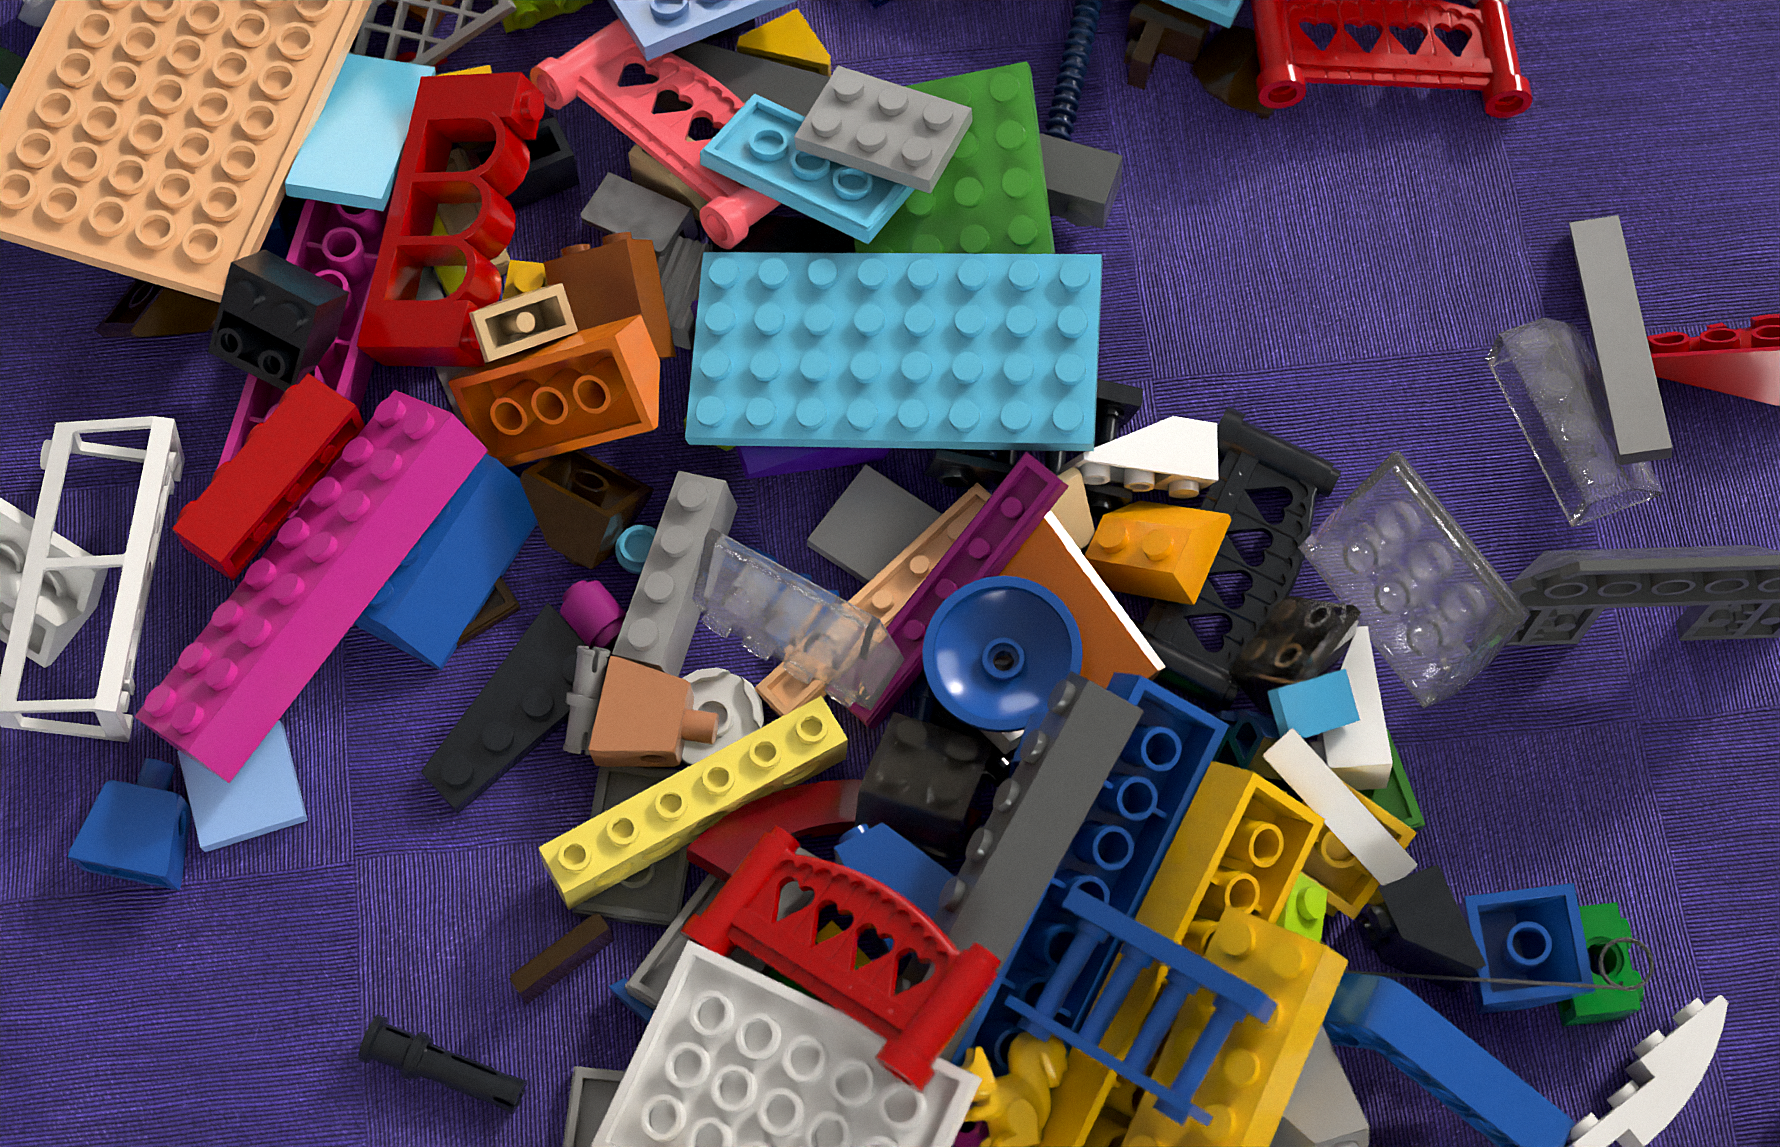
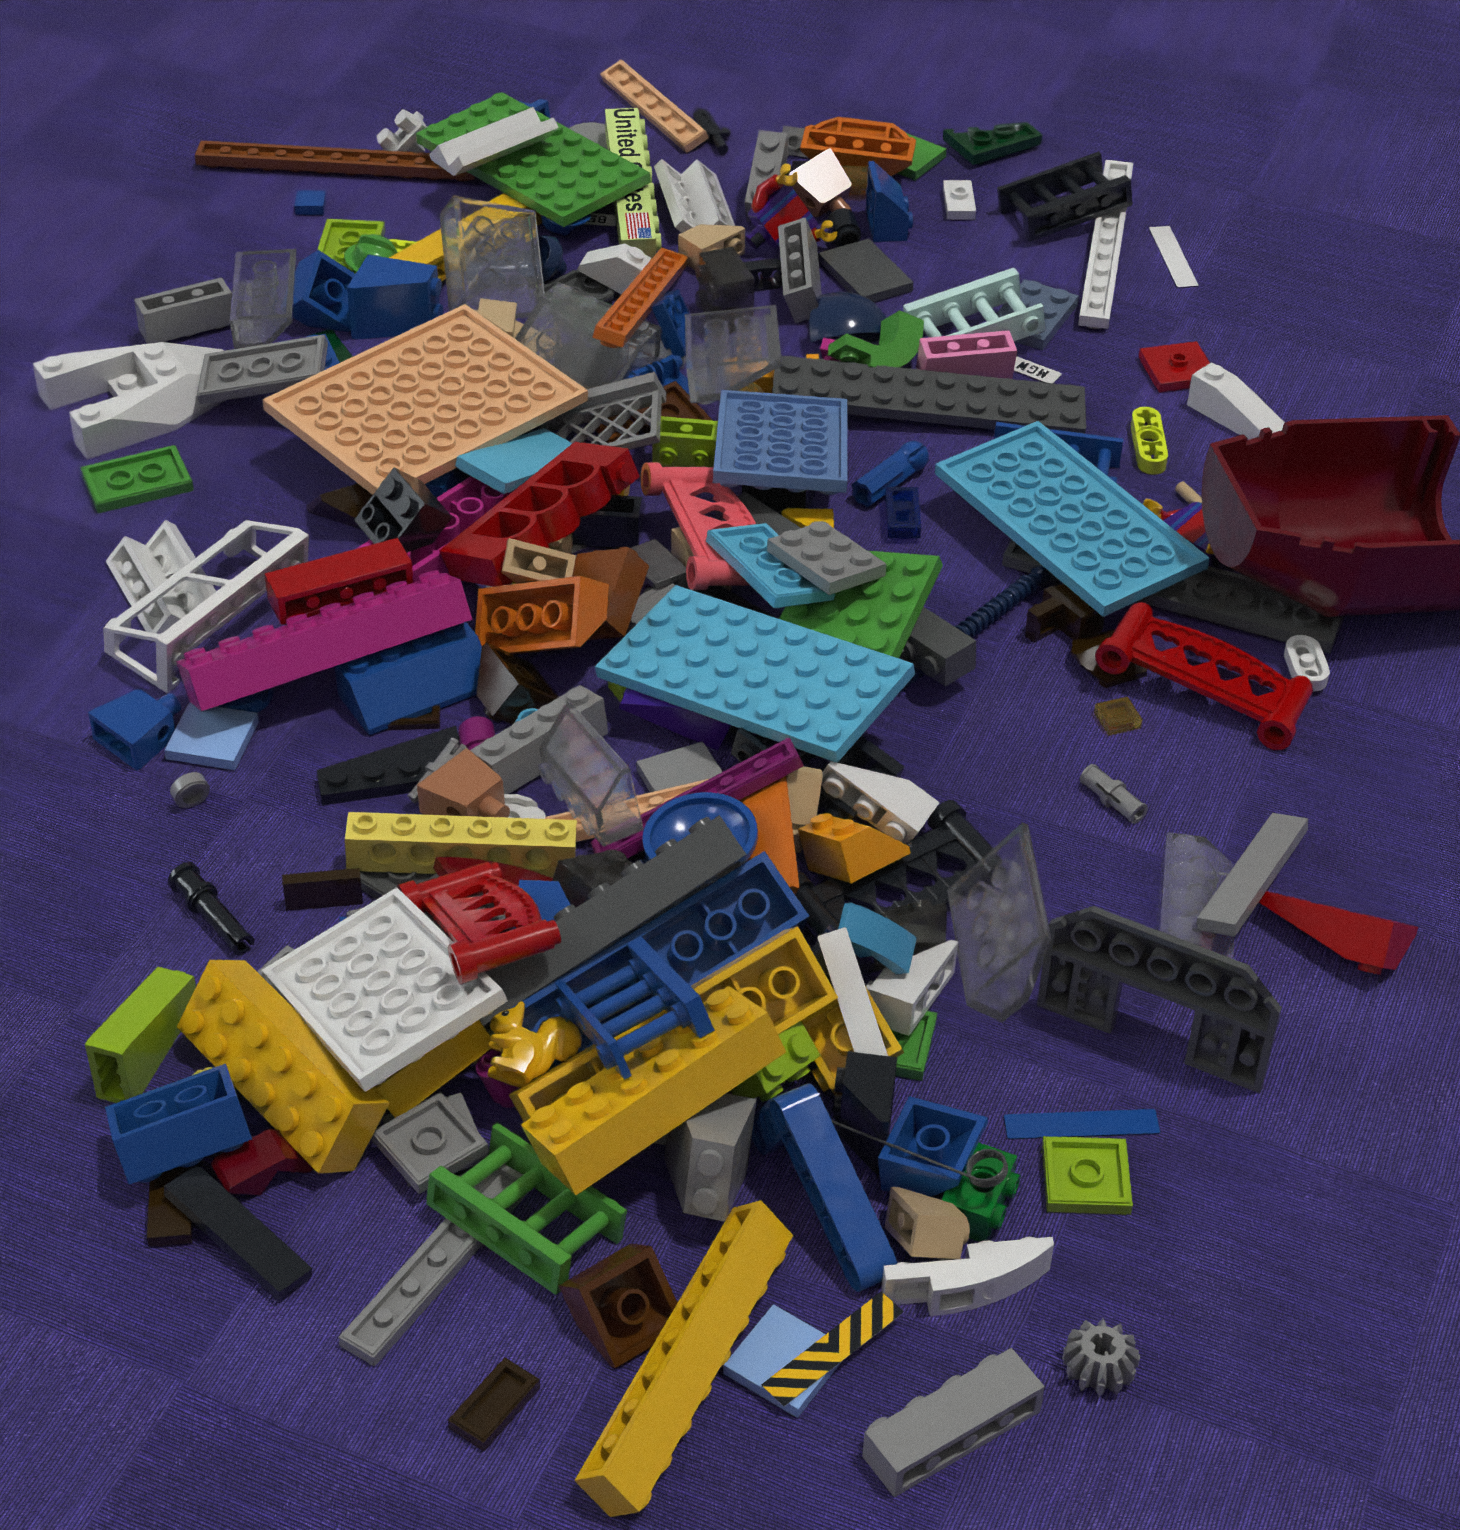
camera: 30 degrees right, 25 degrees down
none -> light grey tile [170,772,210,808]
none -> tan slope [884,1187,970,1259]
none -> blue sticker [1004,1109,1160,1139]
none -> lime tile [1042,1136,1133,1215]
none -> light grey pin [1080,764,1148,824]
none -> clear yellow tile [1094,697,1142,736]

